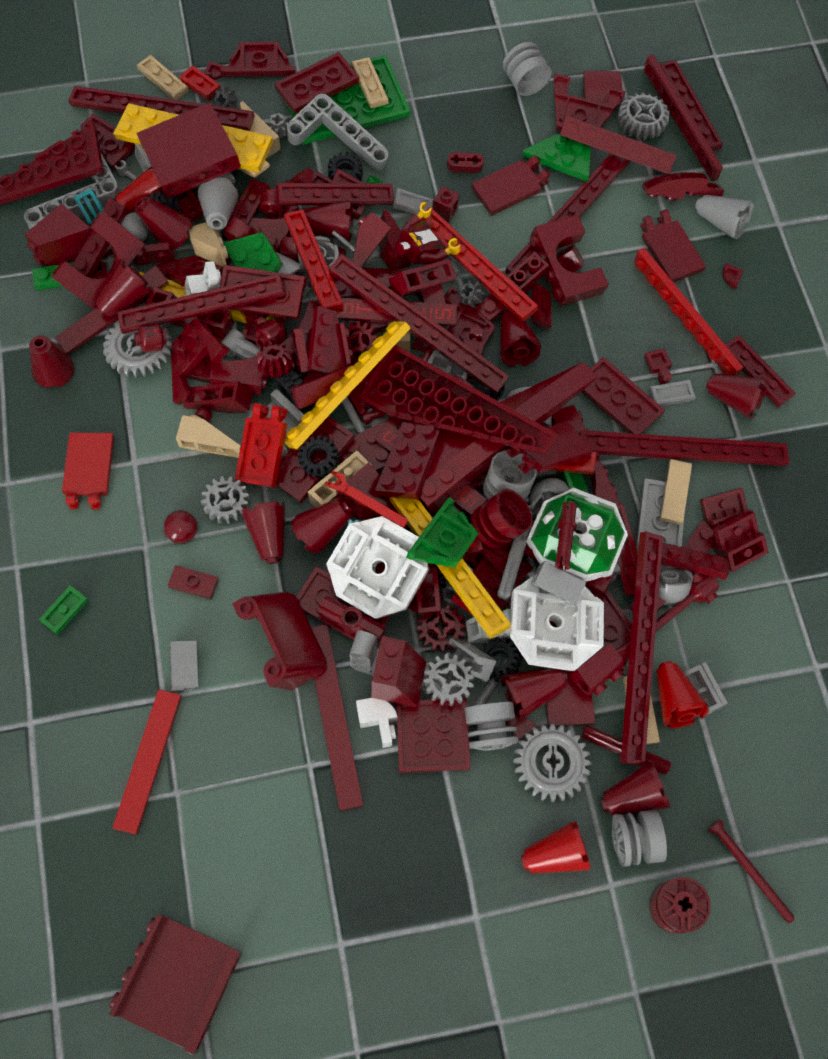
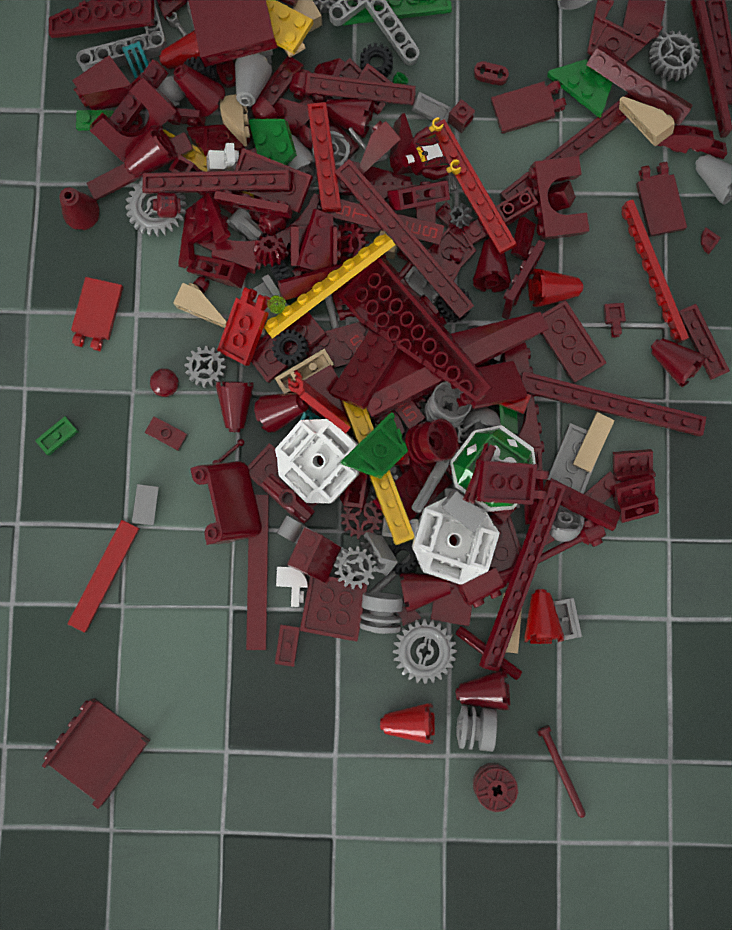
camera: 20 degrees right, 15 degrees up
light grey tile [649,380,696,407] -> none
none -> dark red hinge [212,439,245,464]
none -> dark red plate [214,190,293,219]
none -> clear neon green plate [267,295,286,314]
none -> dark red plate [275,625,300,667]
none -> dark red tile [476,460,549,504]
none -> dark red wing [502,240,545,319]
none -> red cone [528,269,583,307]
none -> tan slope [619,96,675,146]

